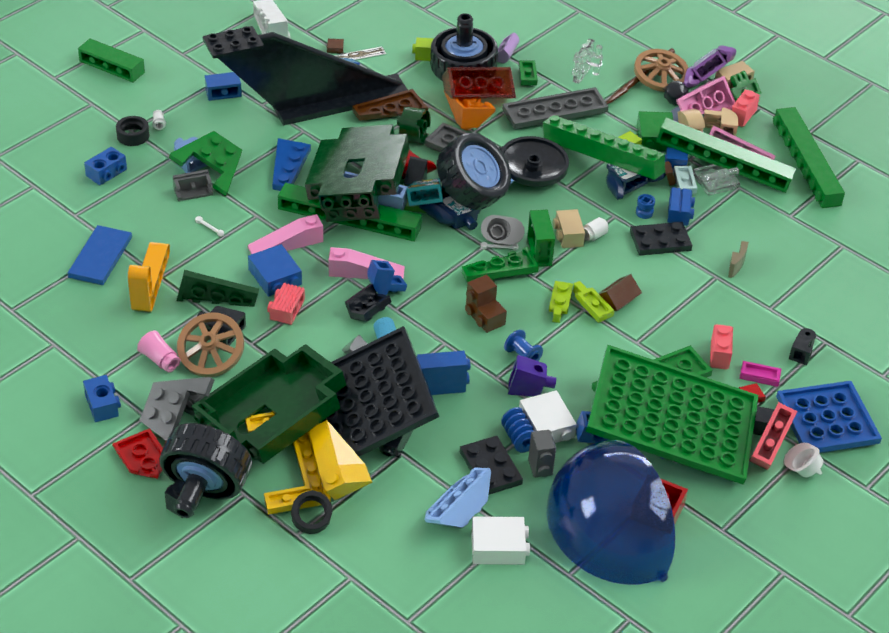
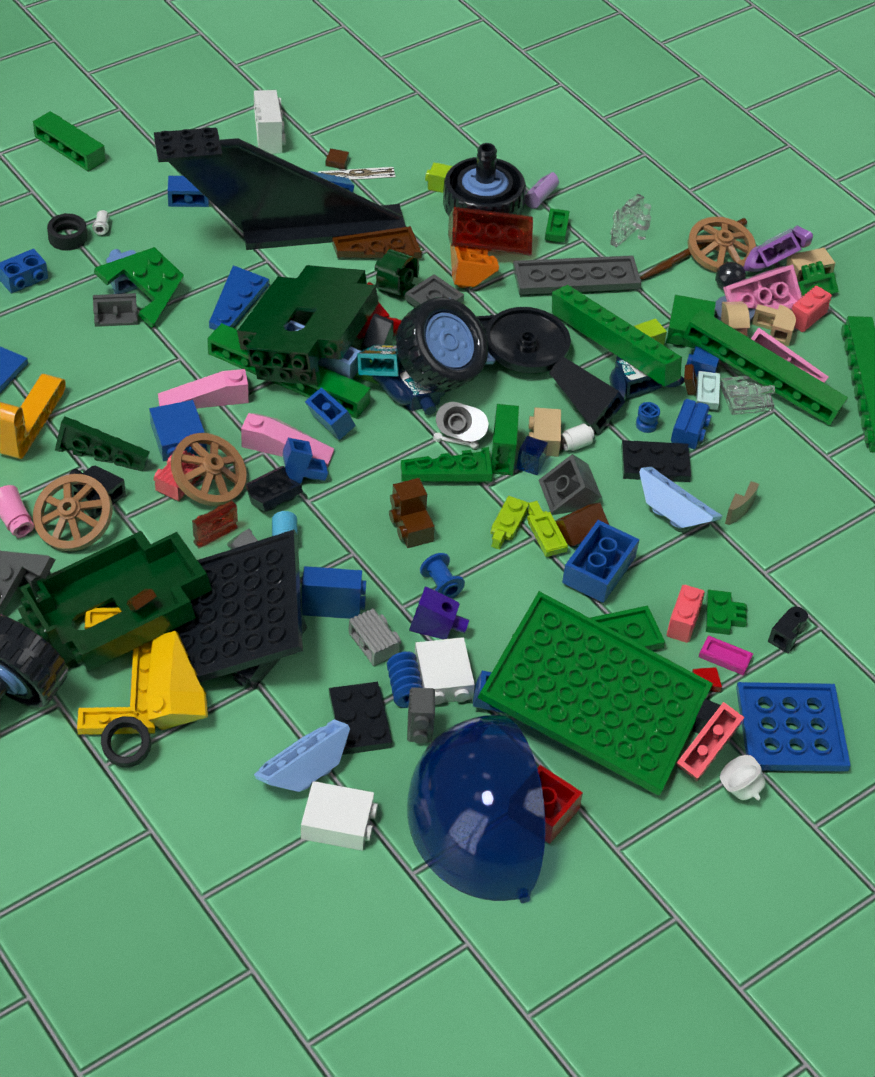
camera: 10 degrees right, 5 degrees up
white hinge [195,216,224,237] -> none
none -> reddish brown tile [127,589,157,610]
none -> medium nougat wheel [171,433,246,506]
none -> clear red plate [192,501,238,549]
none -> blue brick [305,387,356,440]
none -> light grey brick [349,608,401,666]
none -> clear blue brick [516,436,548,475]
none -> dark grey slope [539,454,602,515]
none -> black slope [549,356,626,435]
none -> blue brick [562,520,640,603]
none -> light blue wedge [639,467,722,529]
none -> green hinge [705,589,747,635]

